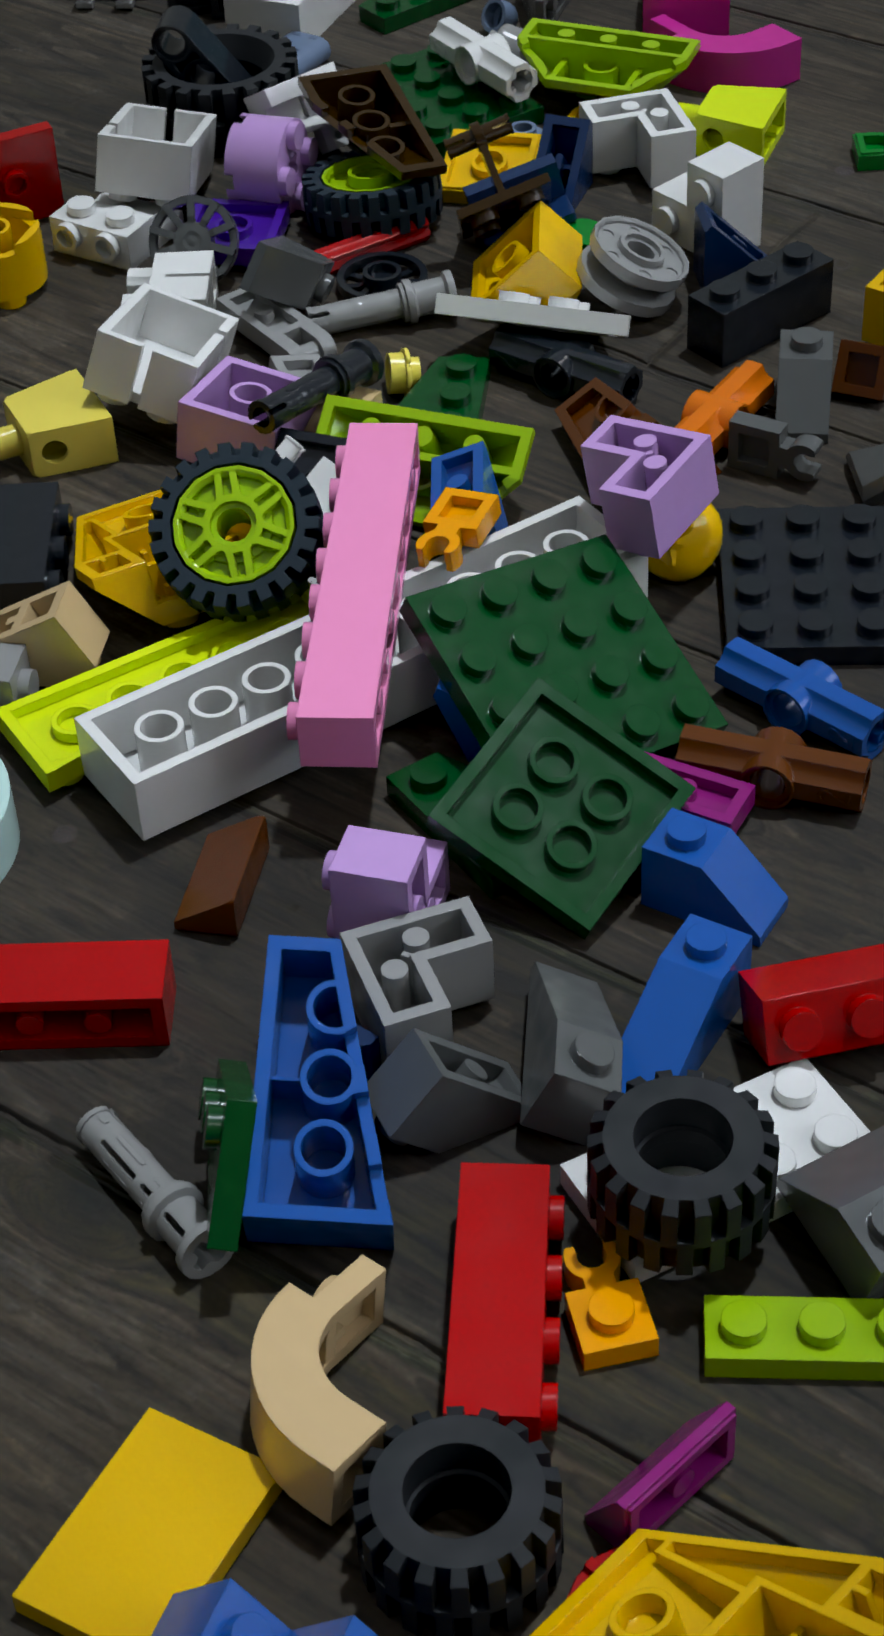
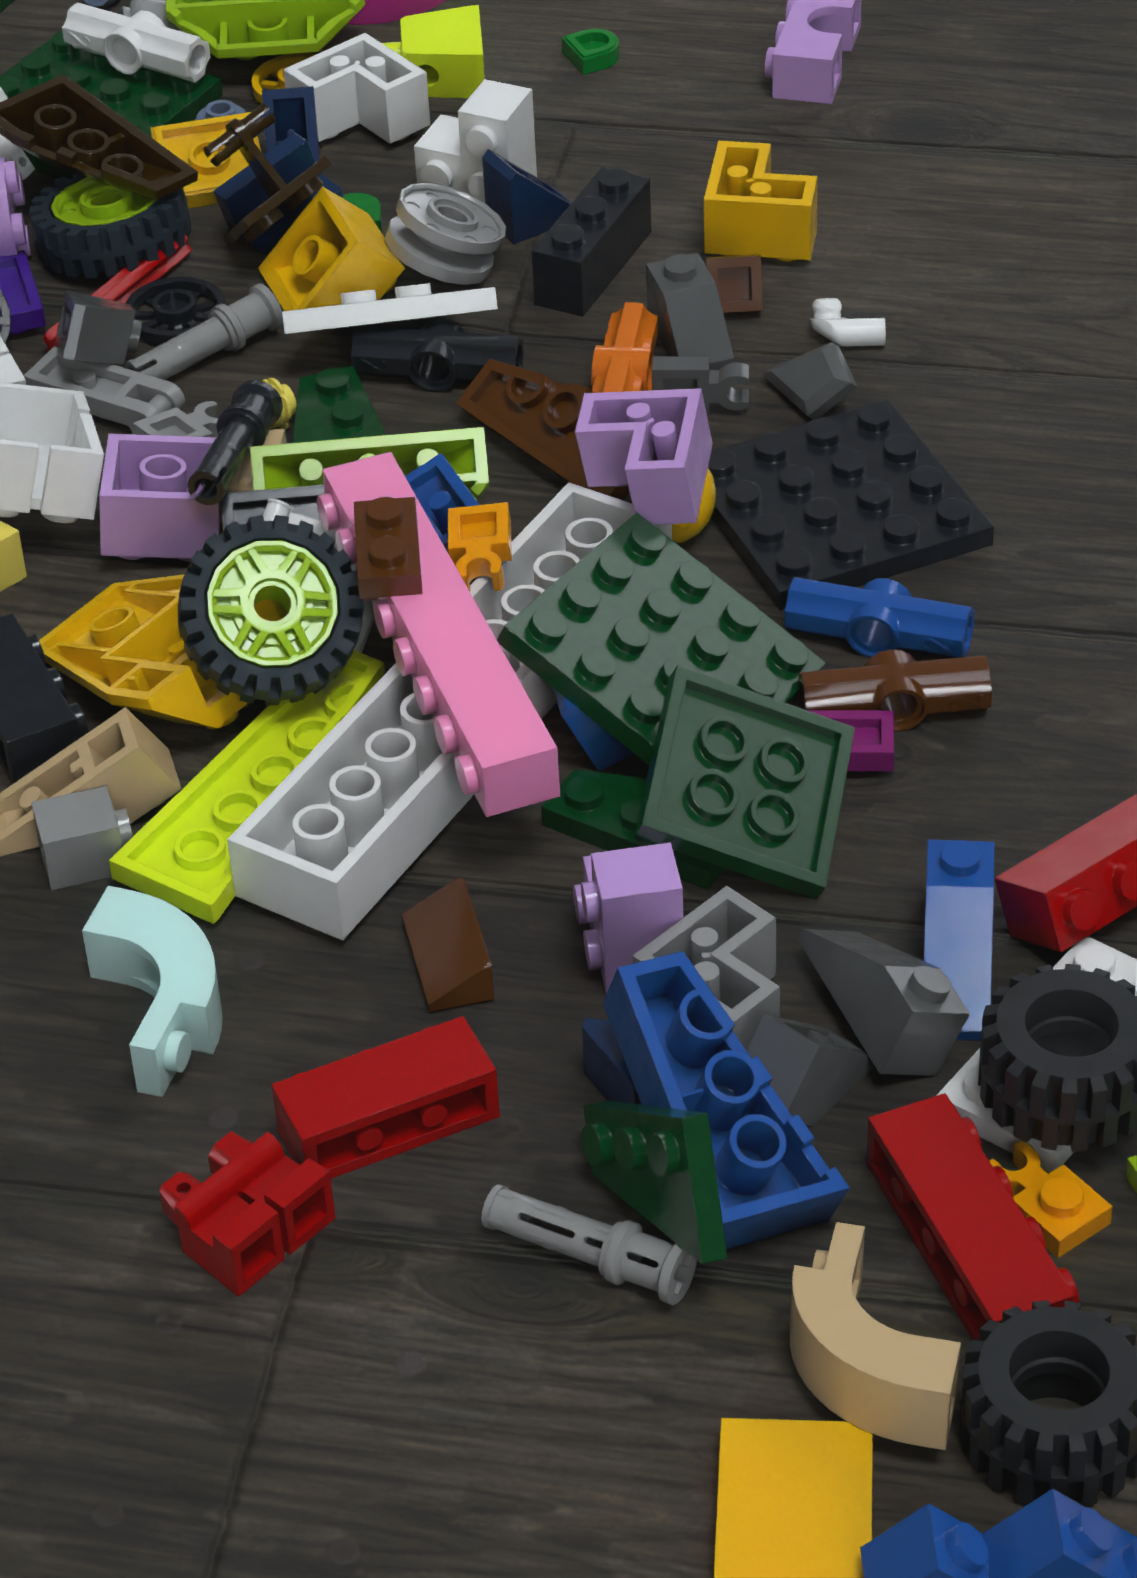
camera: 25 degrees left, 0 degrees up
blue slope [641,808,788,948] -> none
none -> reddish brown plate [354,497,423,599]

